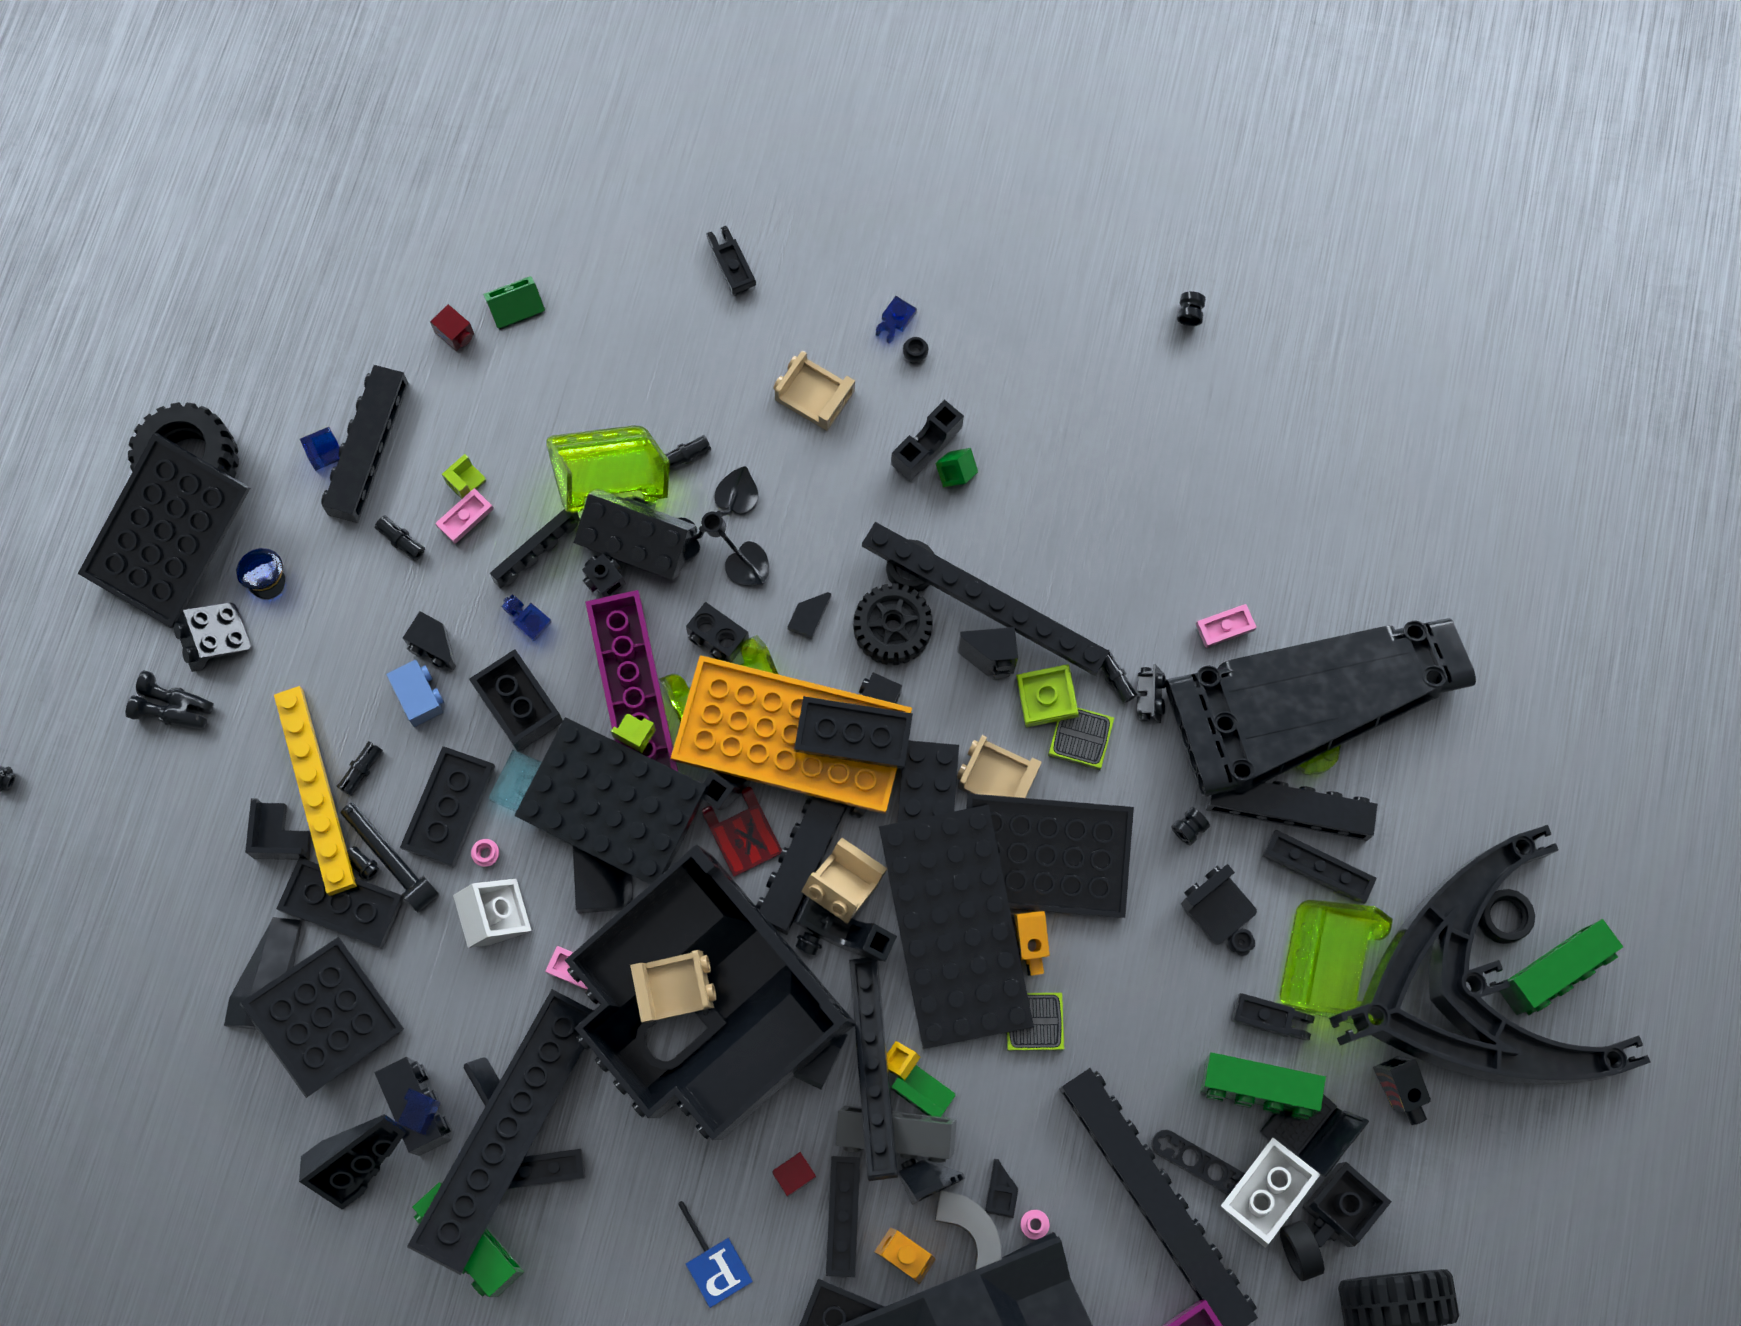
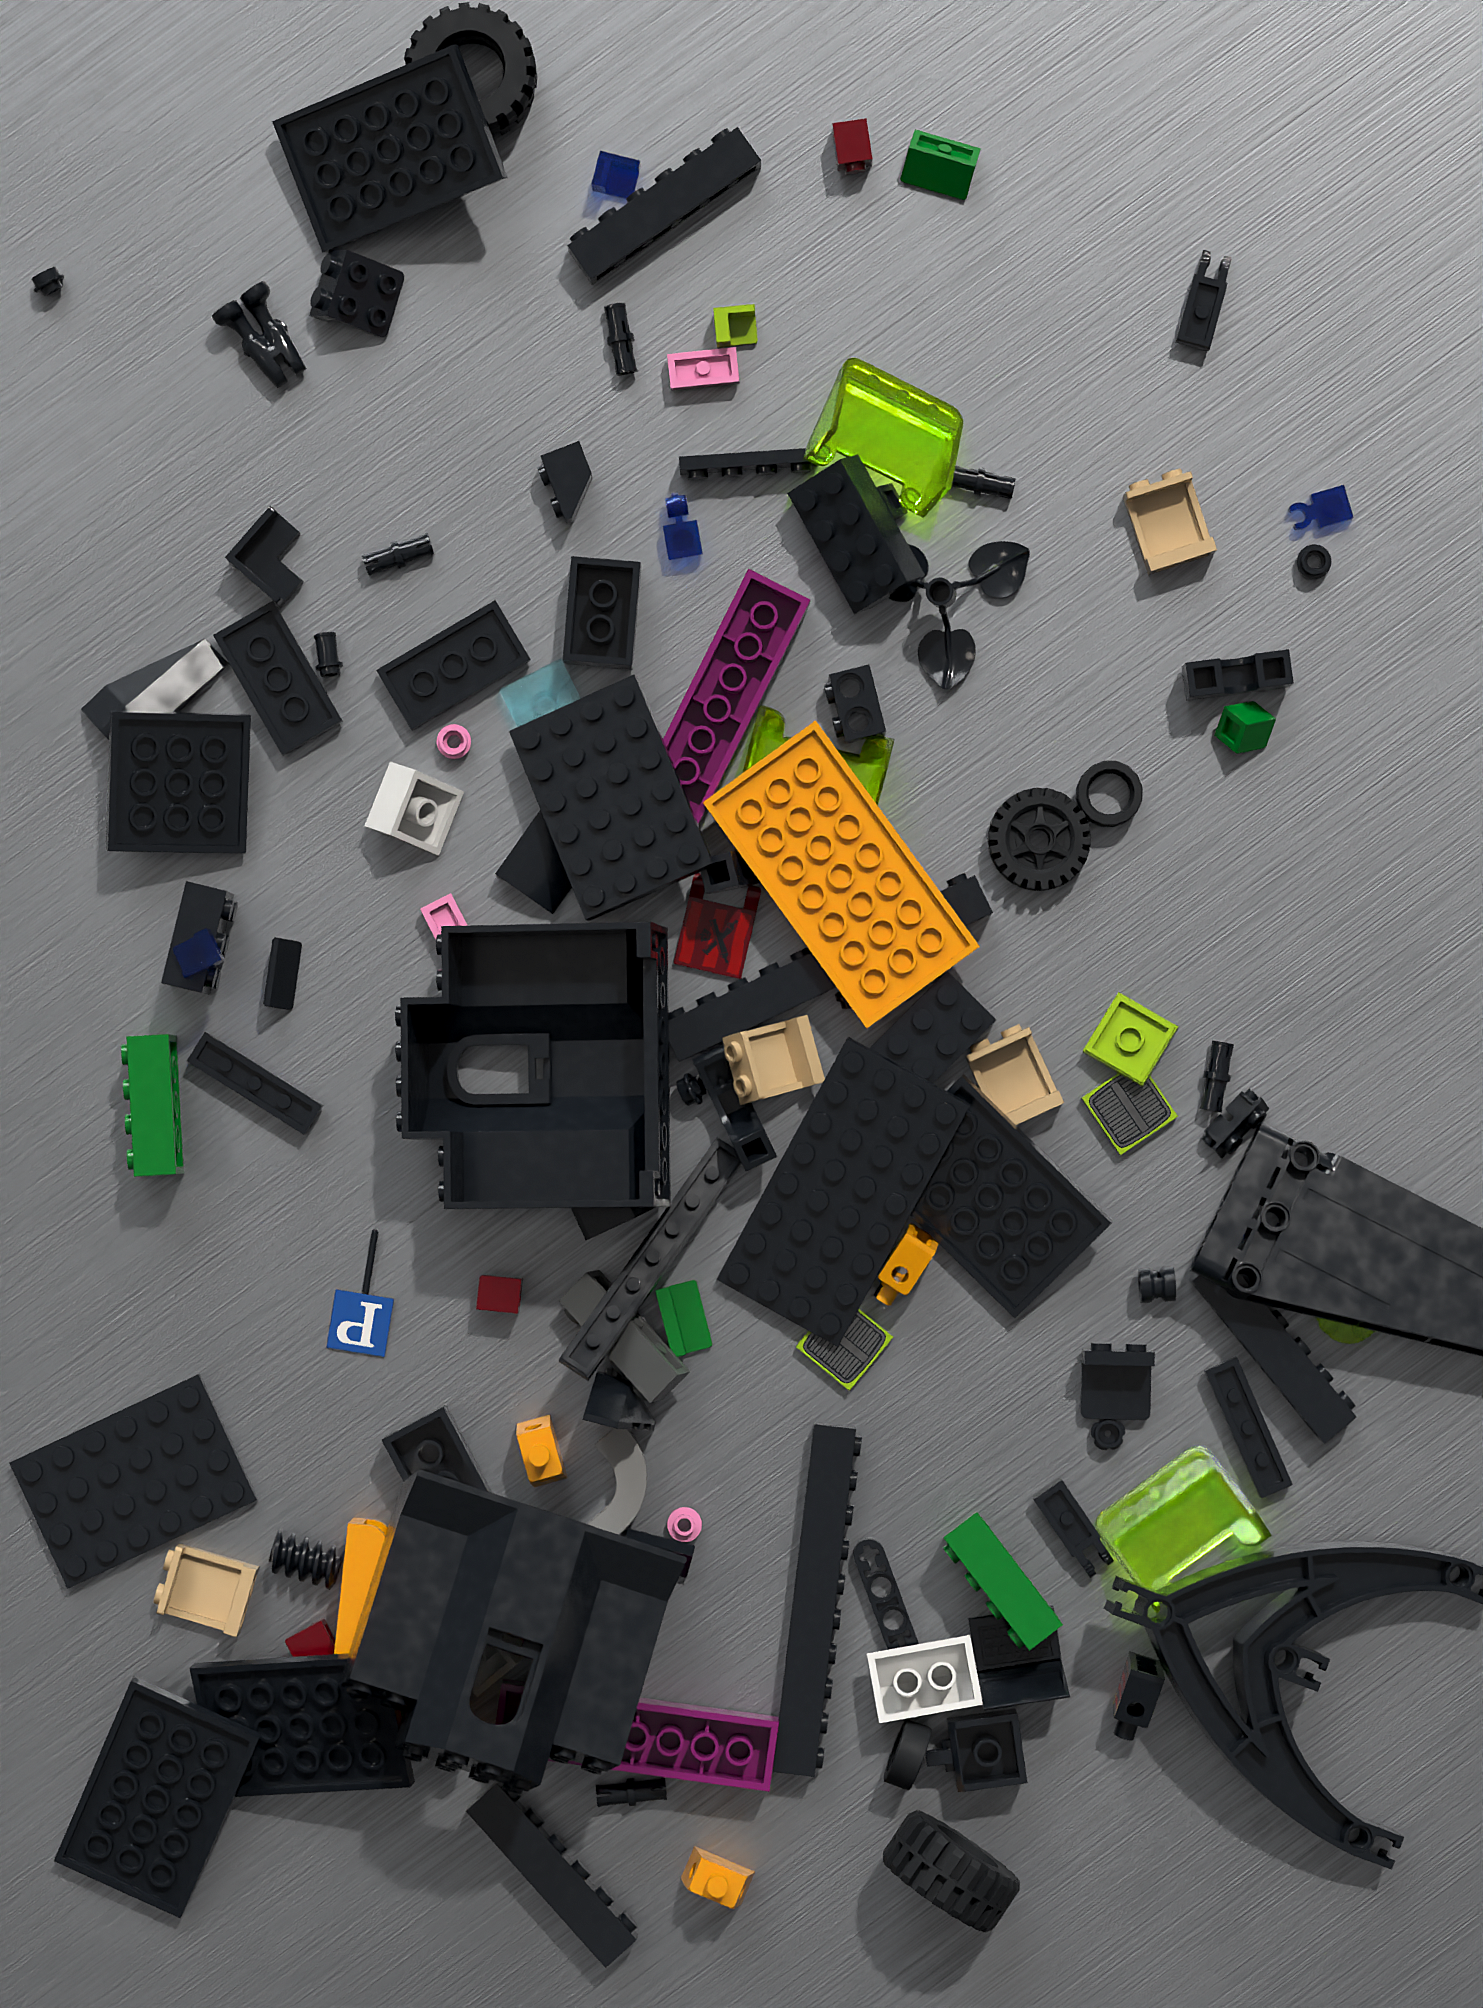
camera: 45 degrees right, 15 degrees up
clear blue piece [236,548,285,599] -> none
yellow plate [274,686,357,896] -> none
black wedge [299,1114,406,1210] -> none
black piece [340,802,439,913] -> none
medium blue brick [386,660,444,727] -> none
black plate [407,989,594,1275] -> none
black brick [582,553,626,597] -> none
lime panel [611,714,656,753] -> none
tan panel [630,950,716,1023] -> none
black tile [787,592,831,639] -> none
black plate [794,696,913,769] -> none
black plate [826,1156,860,1277] -> none
black plate [862,522,1109,676] -> none
yellow plate [887,1041,921,1081] -> none
black slope [957,627,1018,678] -> none
black tile [985,1159,1018,1218] -> none
bright pink plate [1196,604,1257,648] -> none
black tyre [1479,889,1535,944] -> none
green brick [1499,919,1623,1016] -> none

